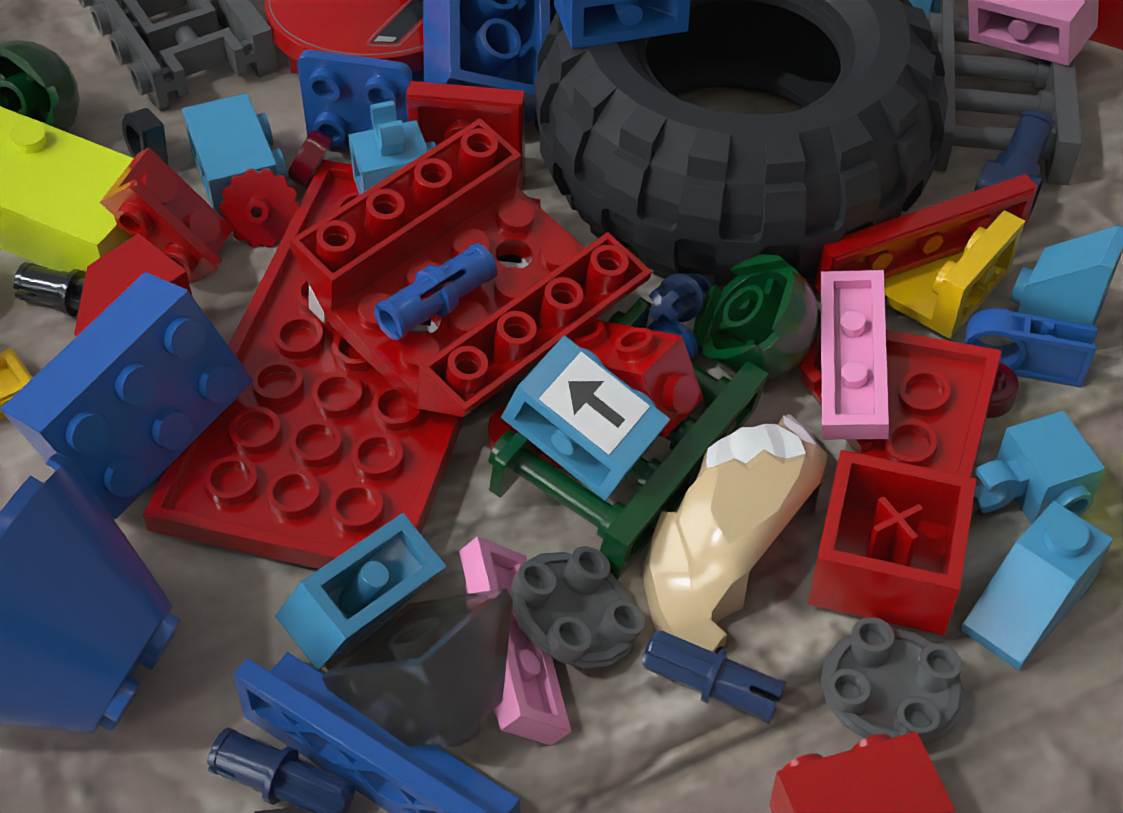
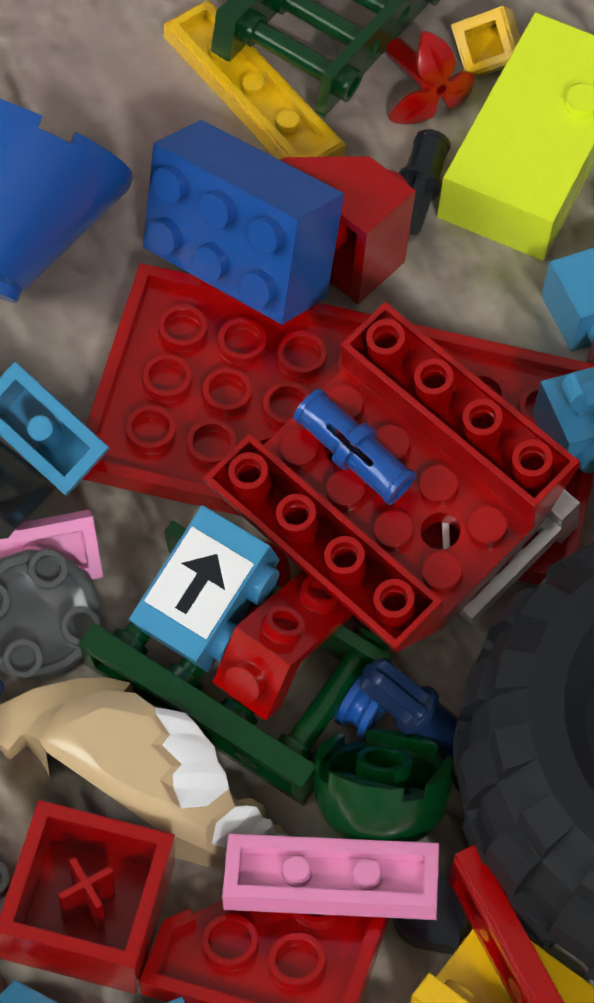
camera: 85 degrees right, 10 degrees up
red bracket [100,148,234,283] -> none
red piece [219,168,300,247] -> none

